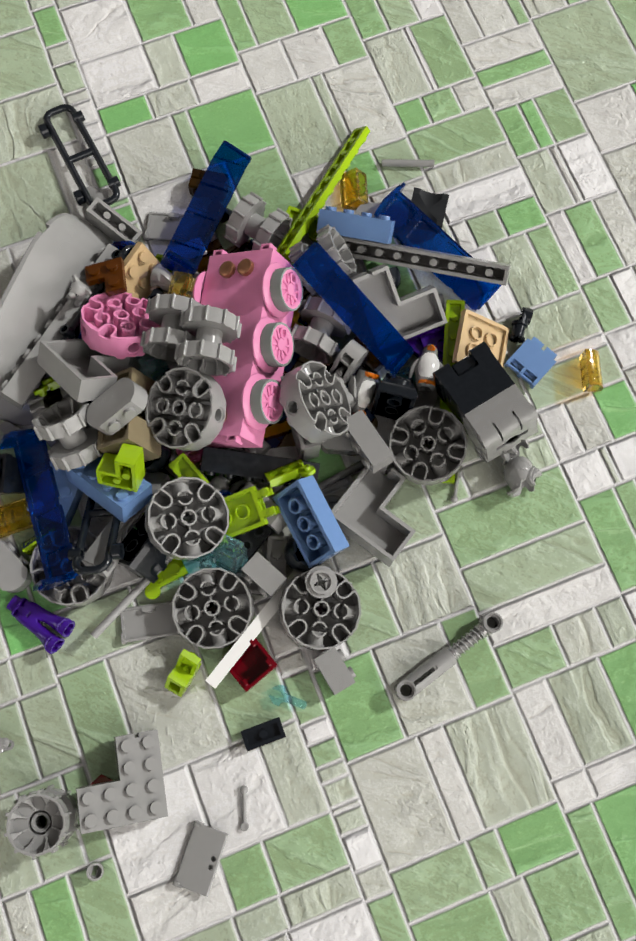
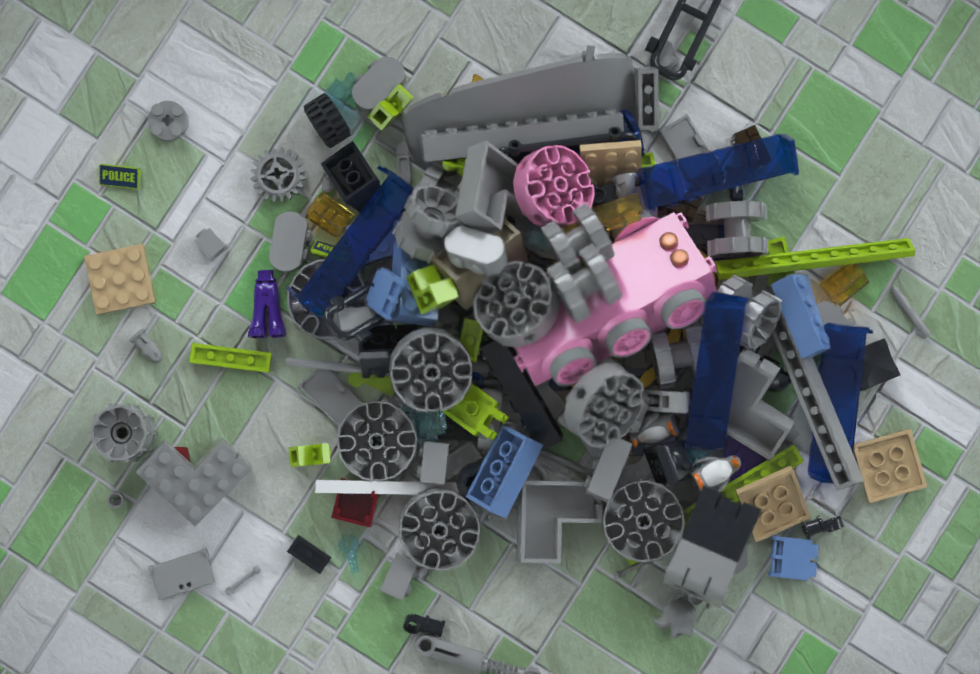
camera: 60 degrees right, 10 degrees up
light grey animal [67,274,92,307] -> none
reddish brown plate [85,257,127,297] -> none
lime hinge [265,459,316,488] -> none
light grey gear [305,566,337,599] -> none
clear yellow brick [579,349,603,392] -> none
none -> lime plate [189,343,272,373]
none -> medium blue plate [366,267,406,321]
none -> black connector [403,613,446,638]
none -> tan plate [851,429,927,503]

